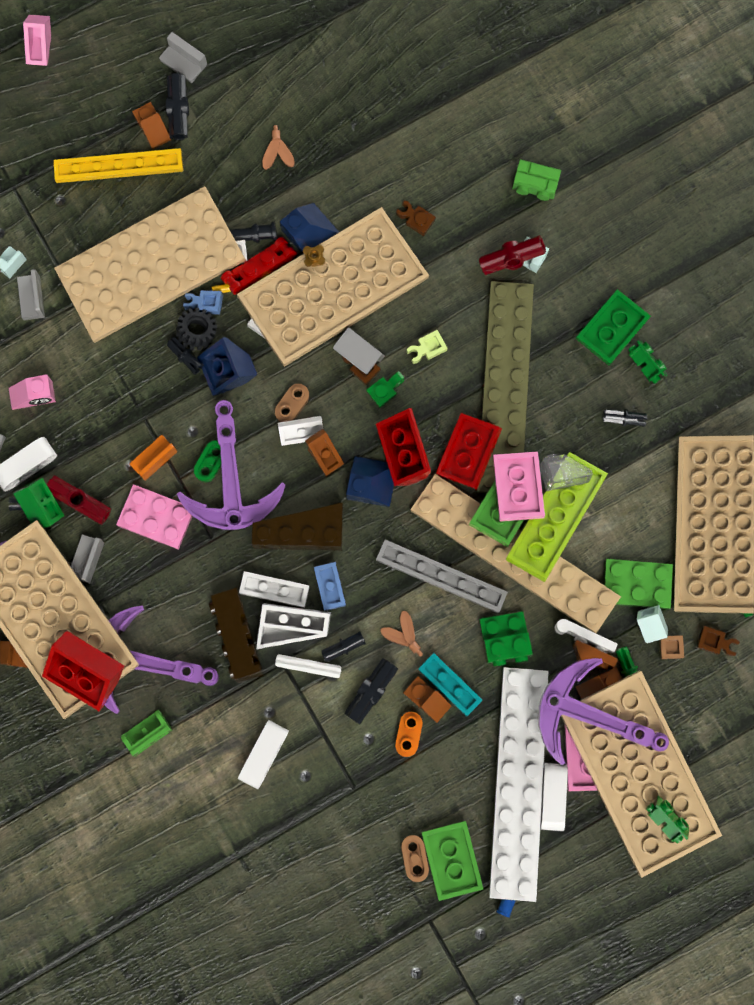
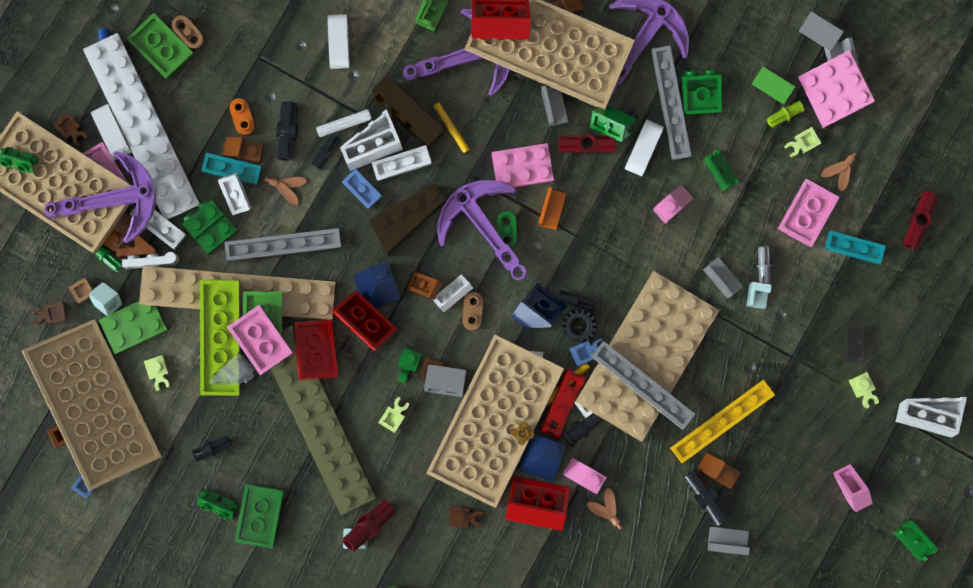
camera: 150 degrees right, 5 degrees up
none -> reddish brown plate [54,113,89,147]
none -> white plate [129,206,187,250]
none -> yellowish green plate [144,355,171,391]
none -> white plate [218,173,252,215]
none -> yellow bar [433,102,470,154]
none -> red slope [505,476,570,531]
none -> bright pink slope [562,458,607,494]
none -> light grey plate [591,341,695,430]

